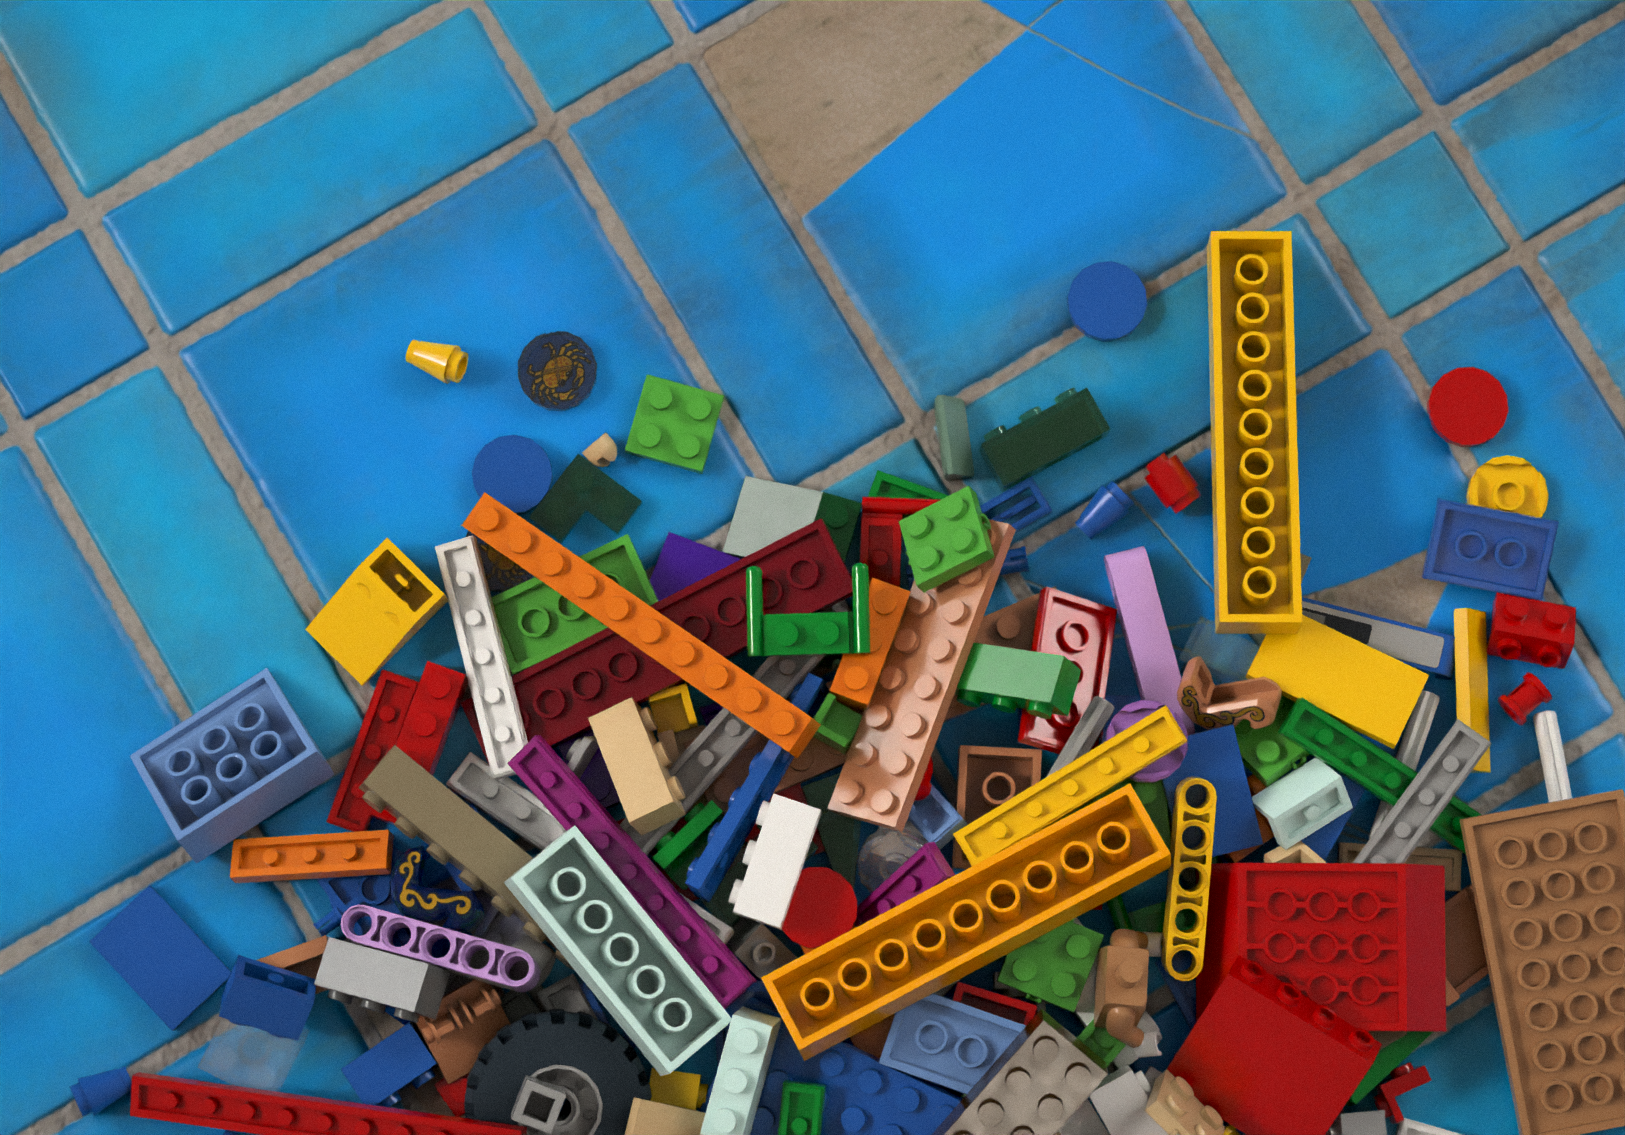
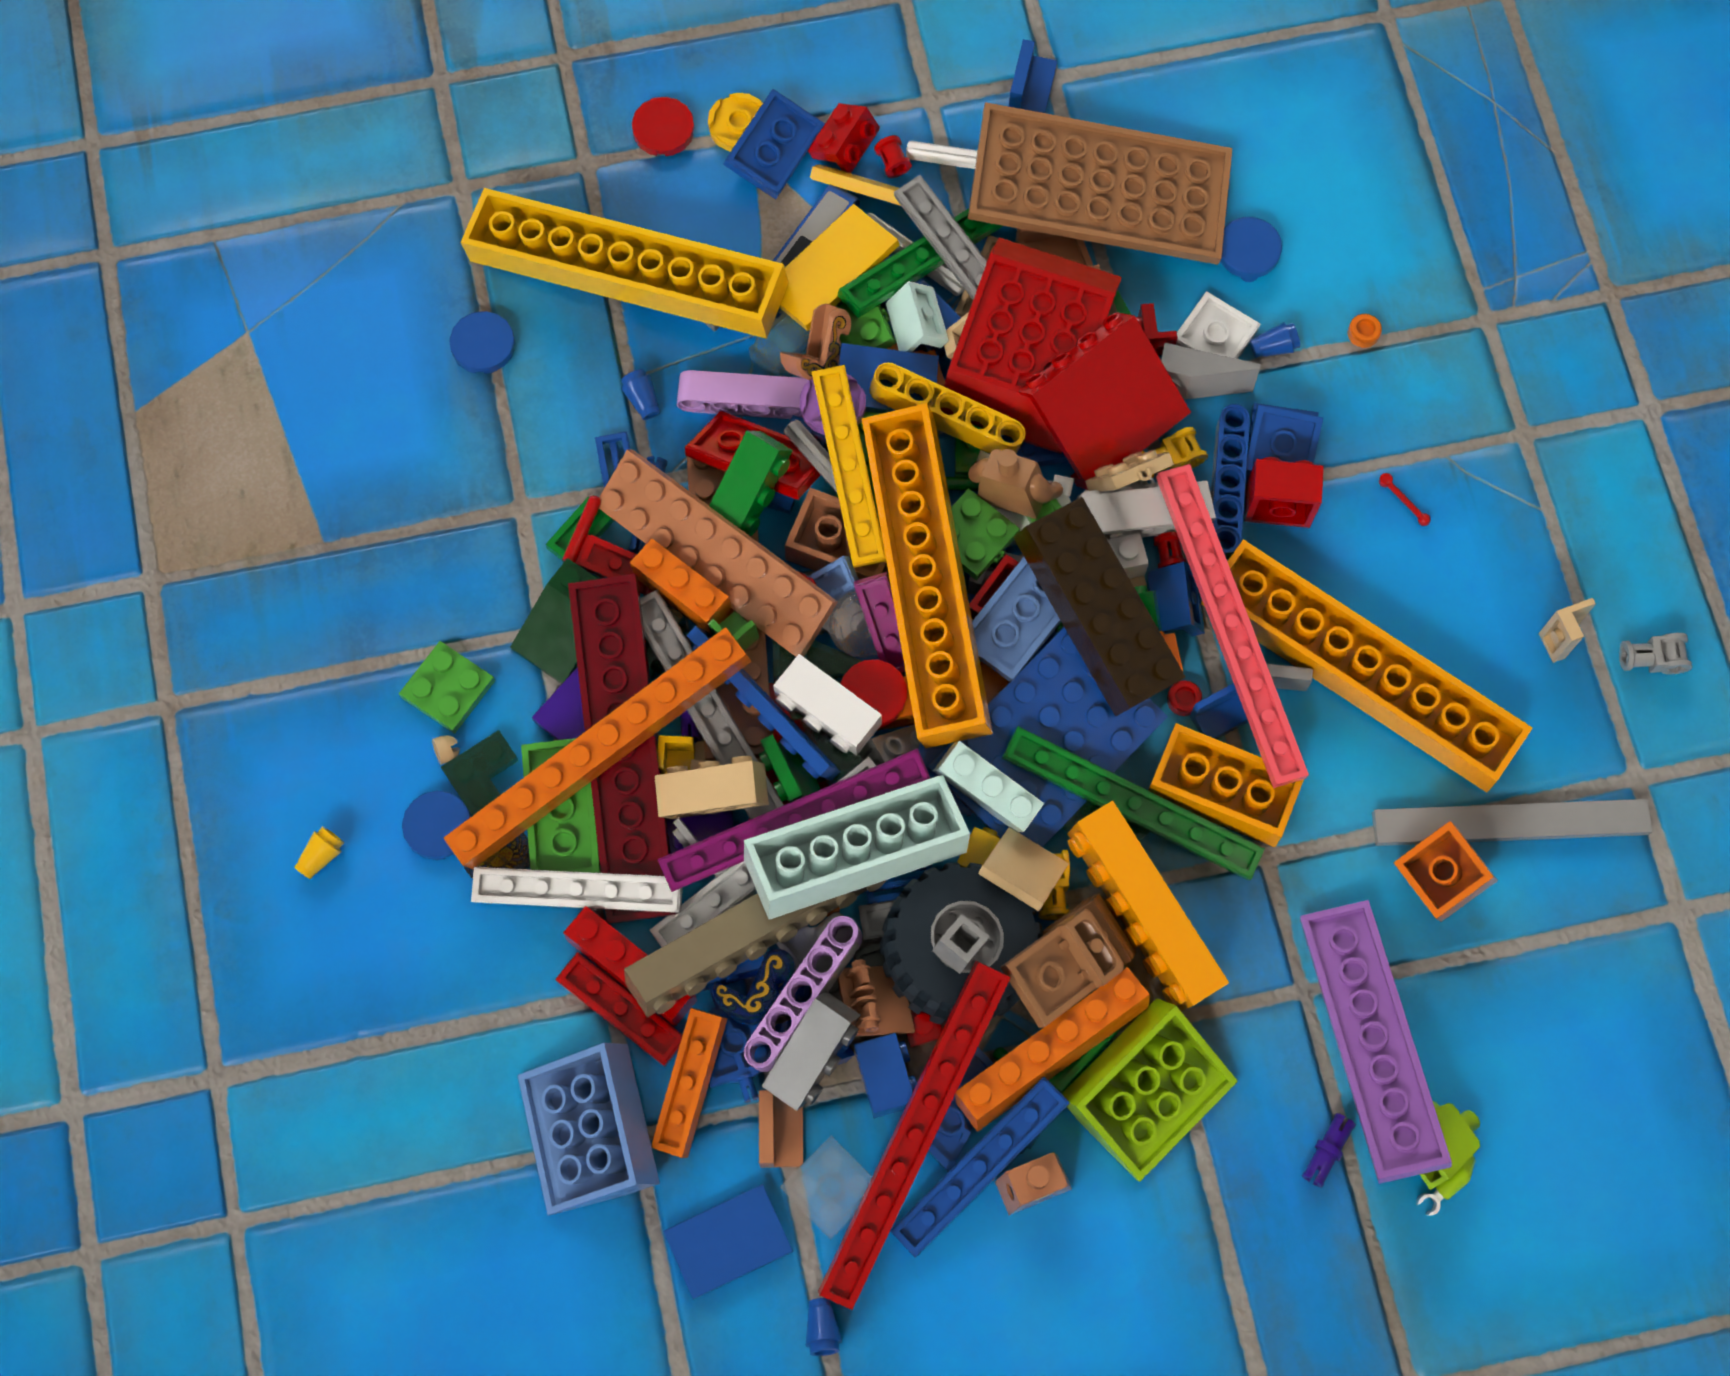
camera: 70 degrees left, 10 degrees down
blue brick [219,955,316,1041] -> none
yellow slope [305,538,448,686] -> none
clear smoke tile [518,331,597,411] -> none
green plate [746,562,871,657] -> none
bright green plate [899,486,995,592] -> none
sand green slope [934,395,974,481] -> none
clear green brick [979,387,1110,492] -> none
red brick [1144,452,1201,514] -> none

